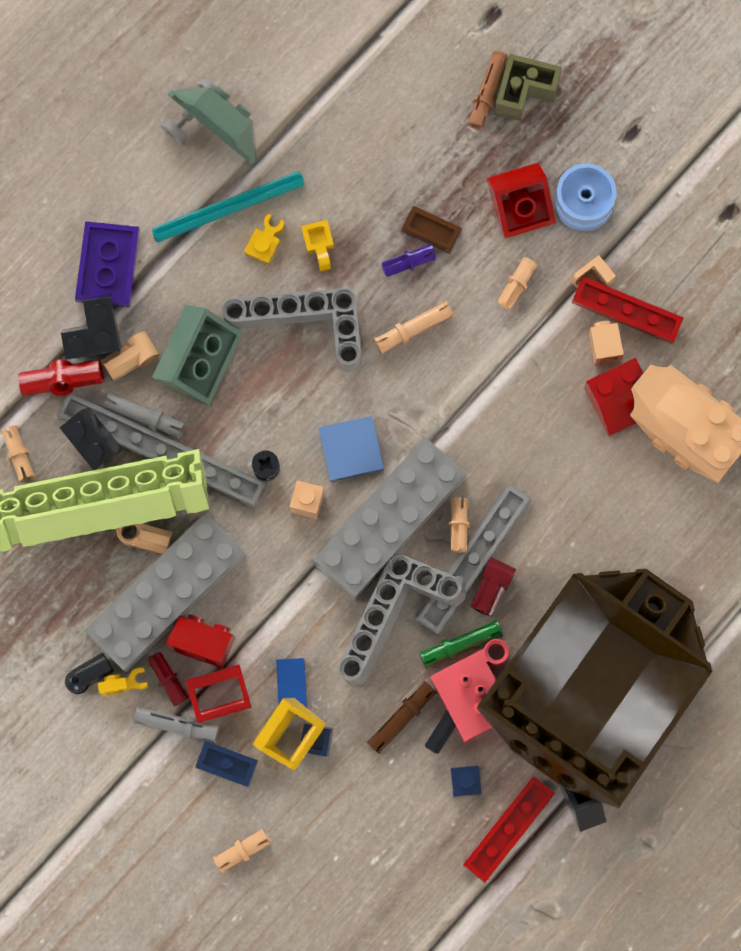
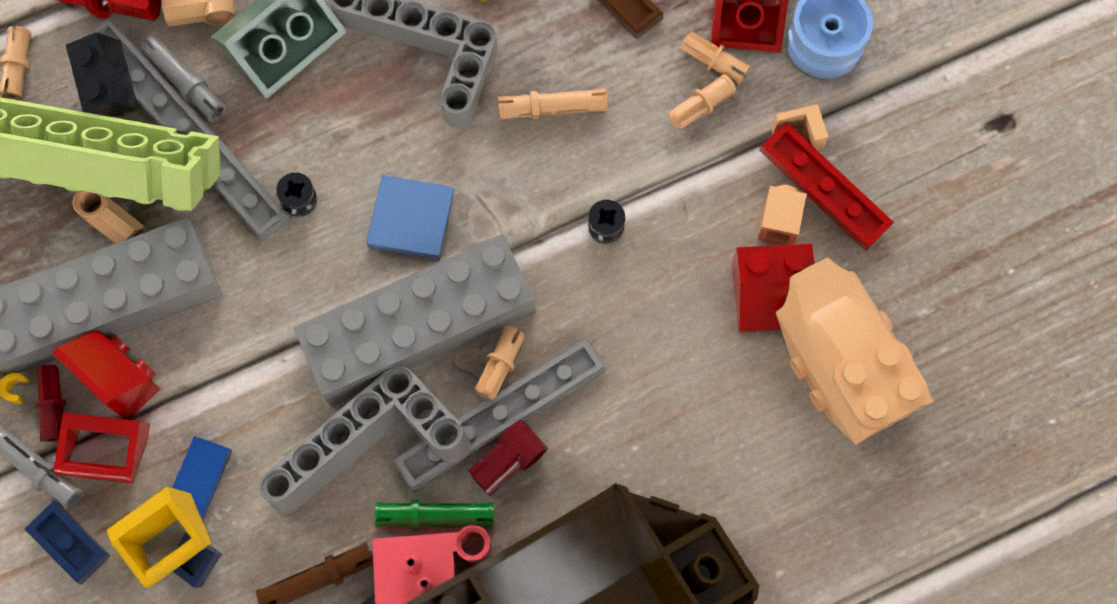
camera: 20 degrees right, 5 degrees down
light nougat brick [289,480,325,519] -> none
dark purple axle [381,244,436,277] -> none
none -> black wheel [588,200,625,244]
none -> light nougat axle [681,32,751,86]

